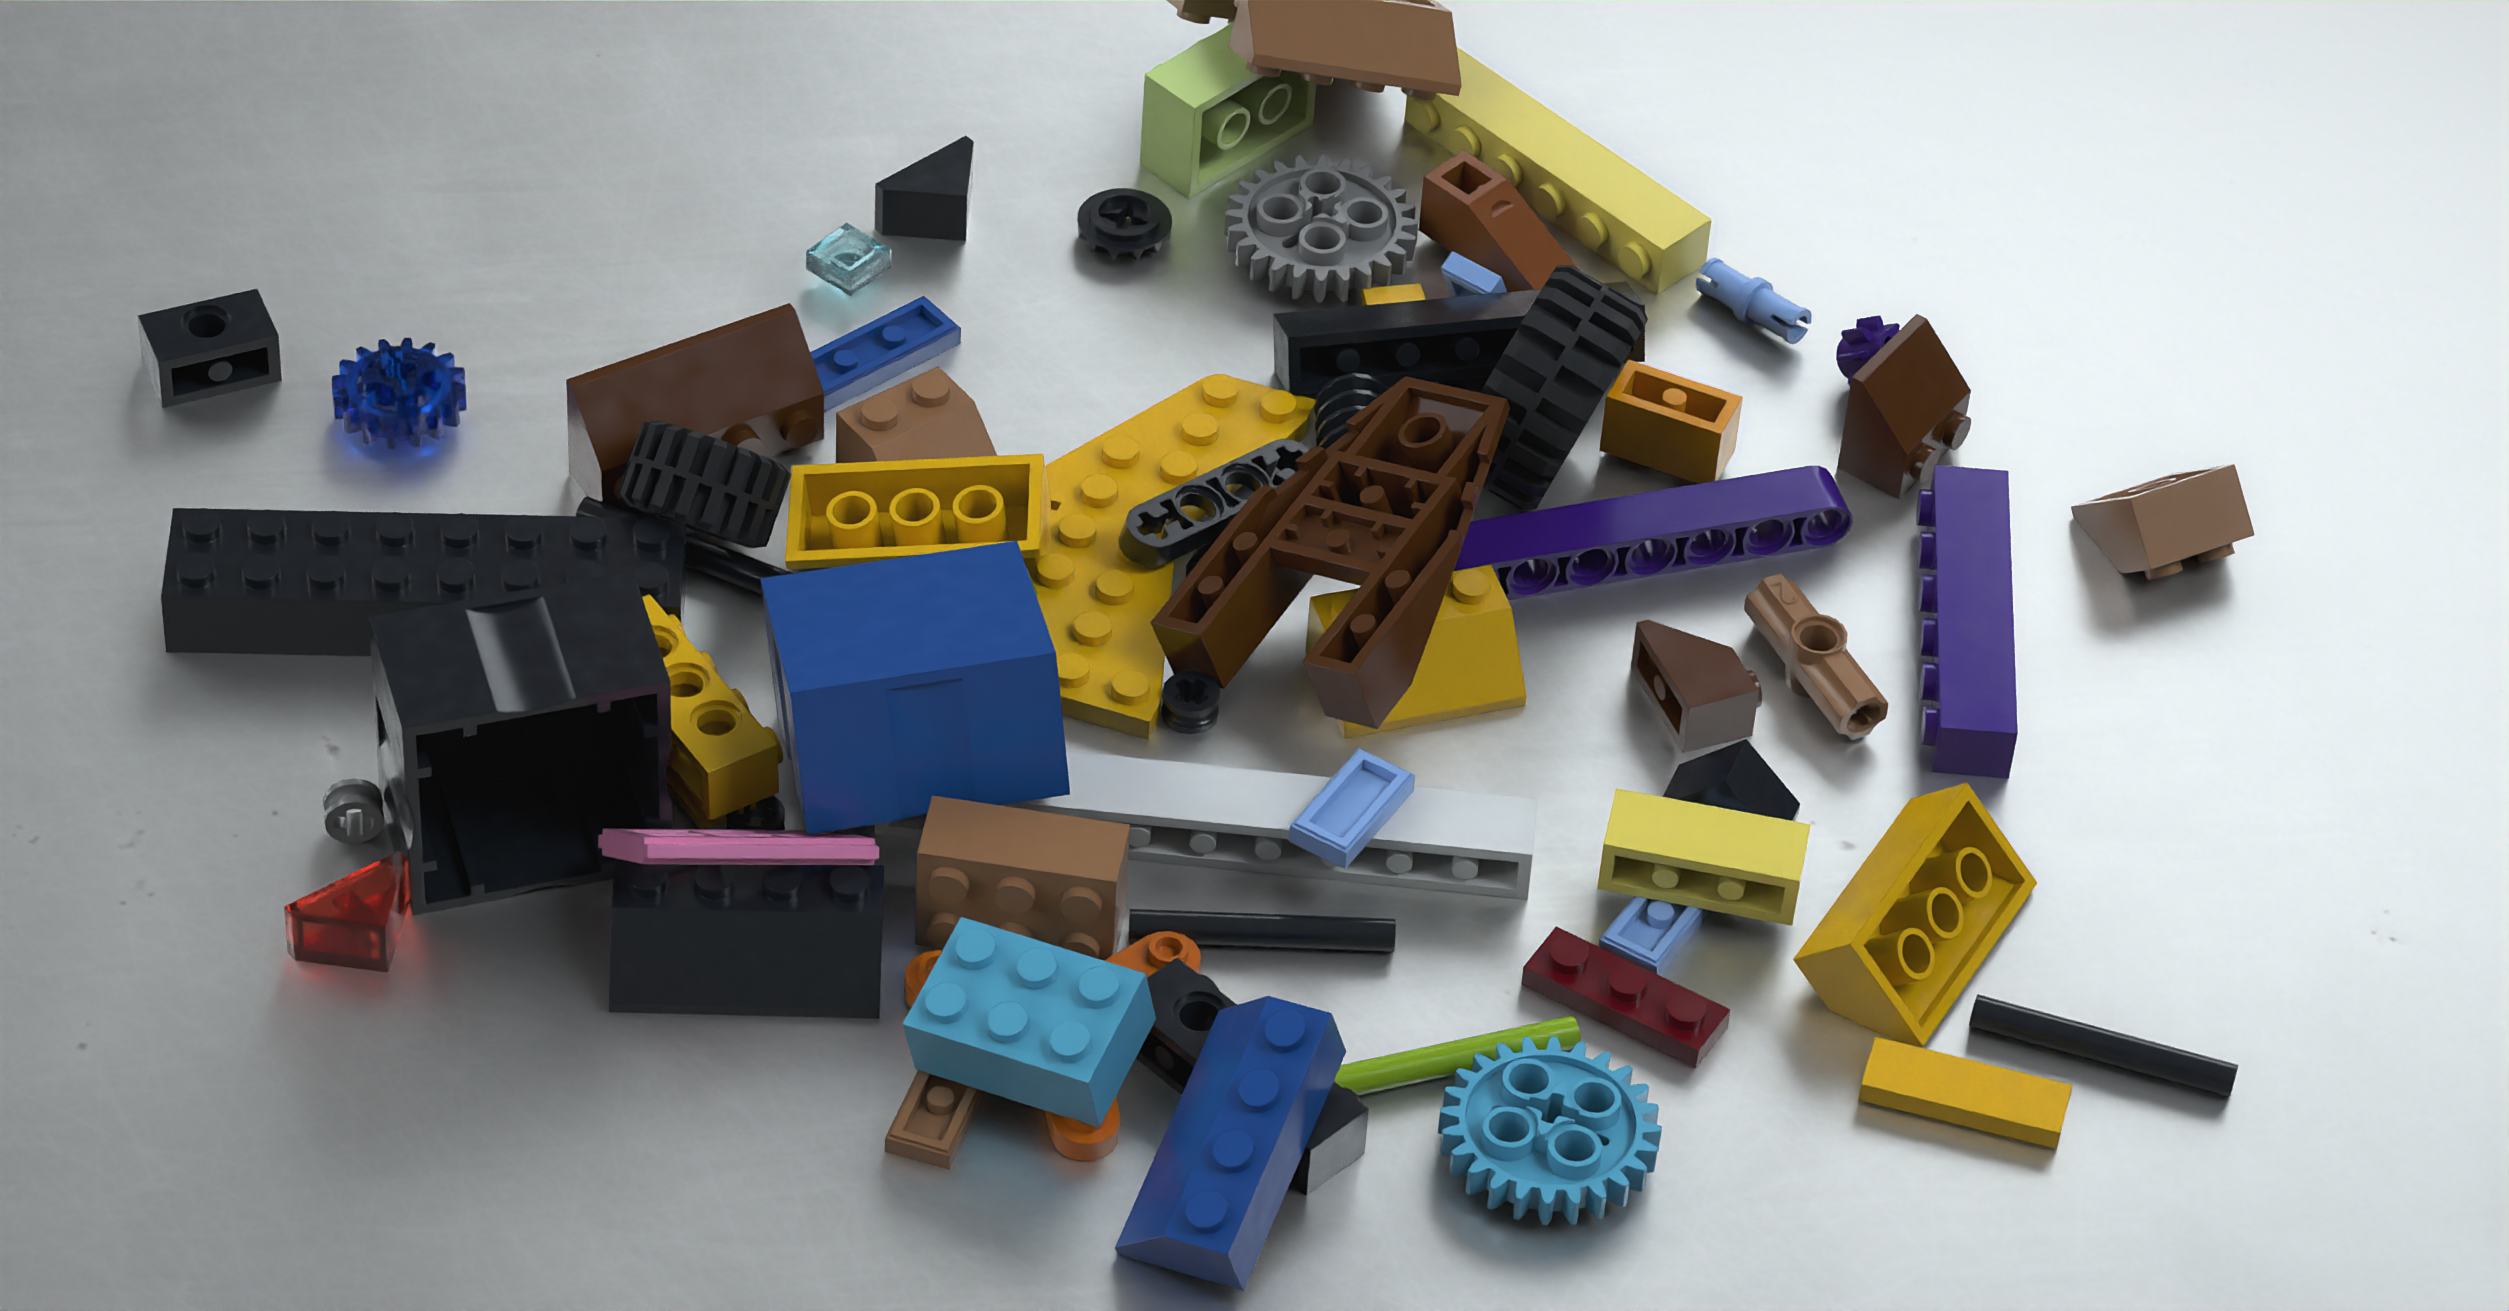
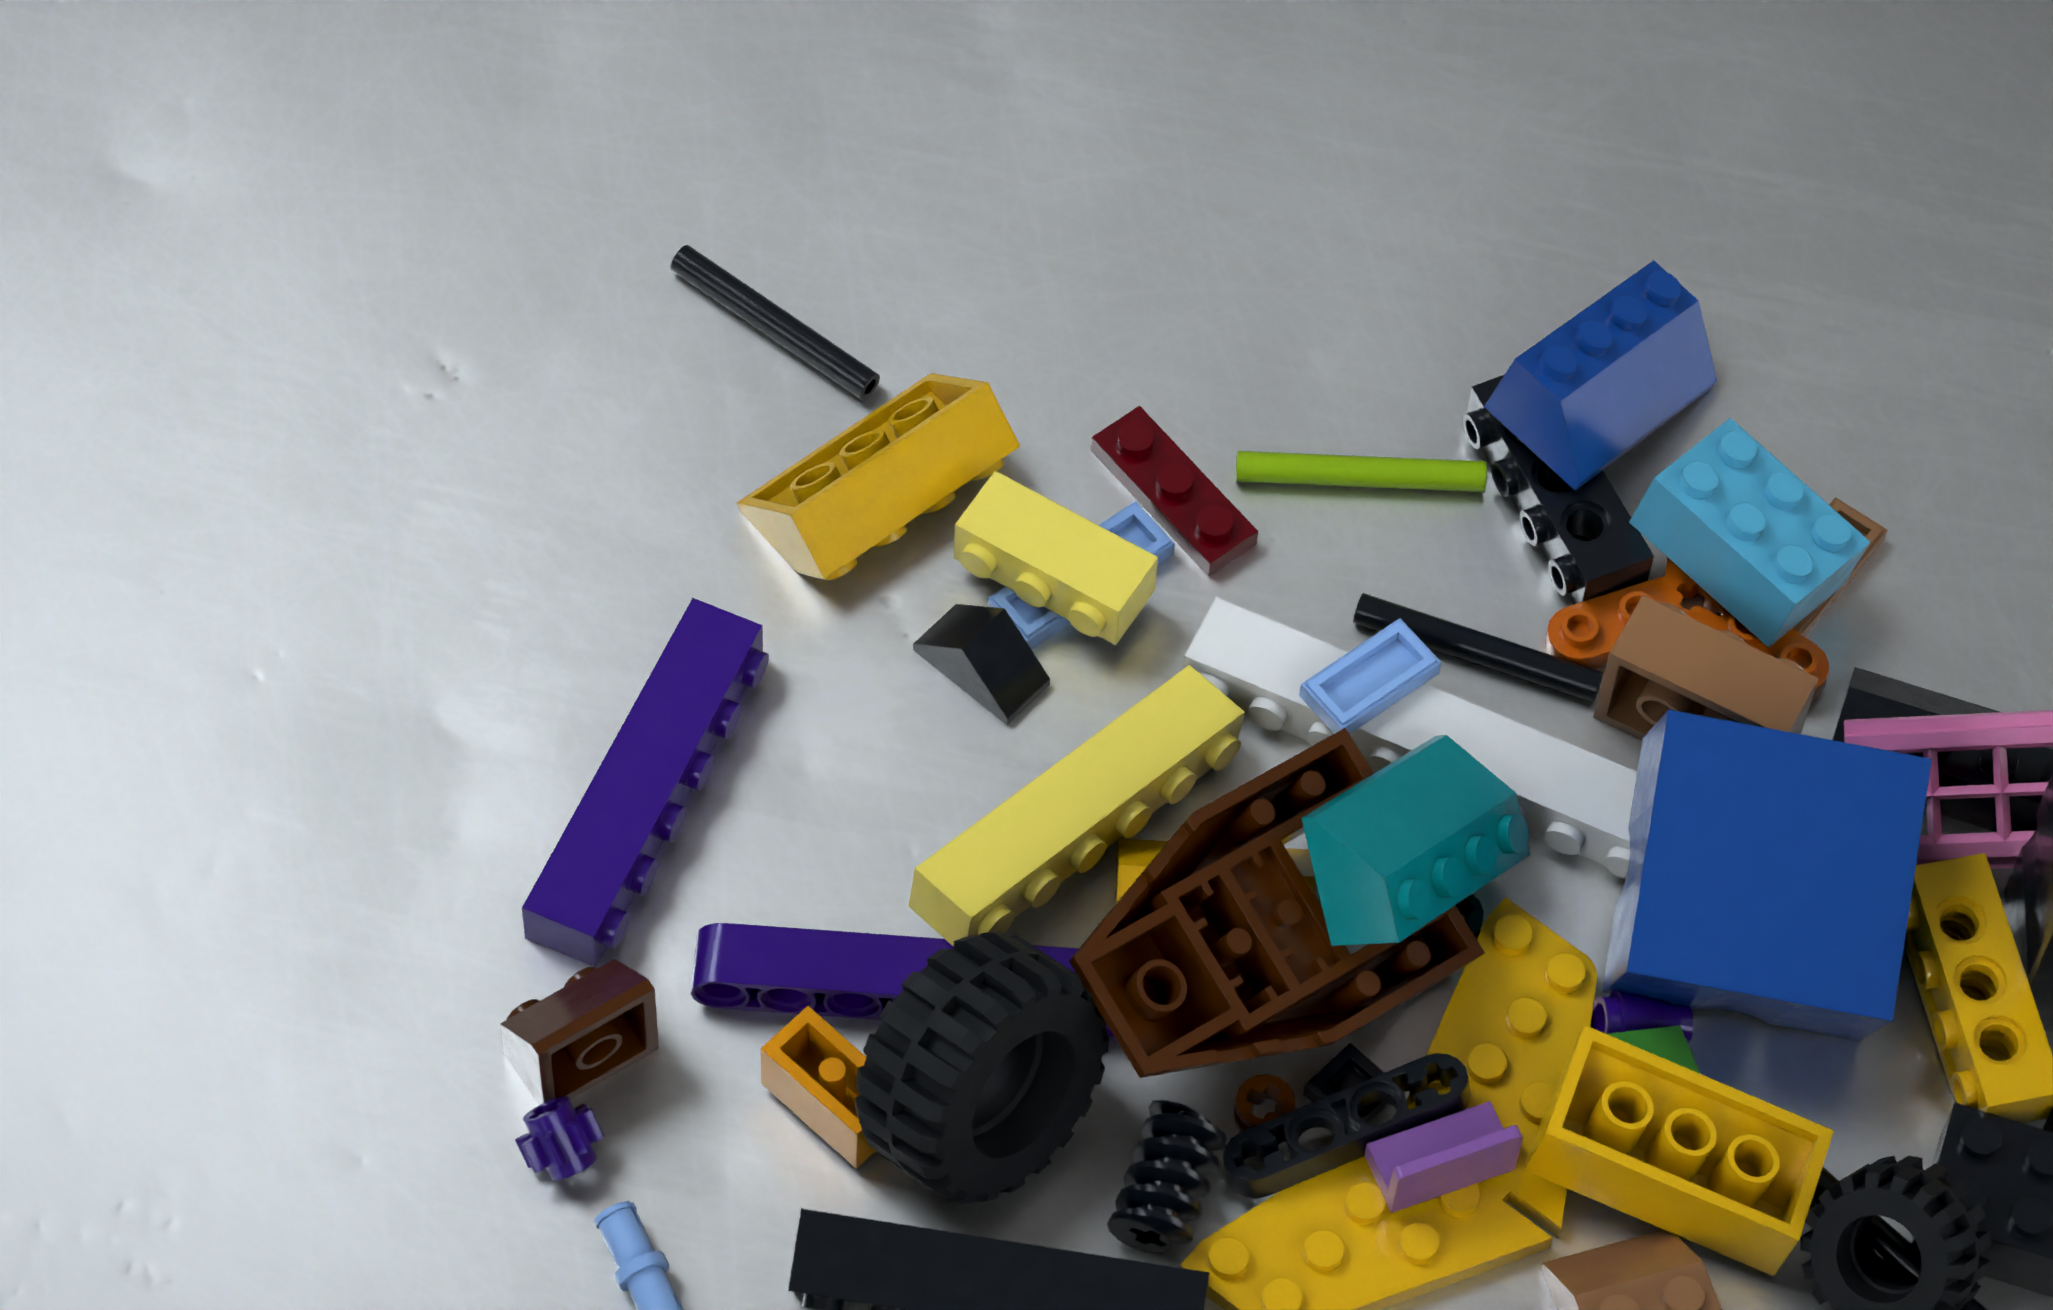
camera: 160 degrees left, 15 degrees up
medium azure gear [1438,1036,1662,1225] -> none
reddish brown slope [1630,620,1762,753] -> none
medium nougat piece [1744,573,1889,740] -> none
yellow tile [1858,1036,2073,1149] -> none
medium nougat slope [2071,464,2255,580] -> none
none -> light yellow brick [908,665,1245,946]
none -> teal slope [1301,735,1530,946]
none -> medium lavender panel [1364,1101,1523,1213]

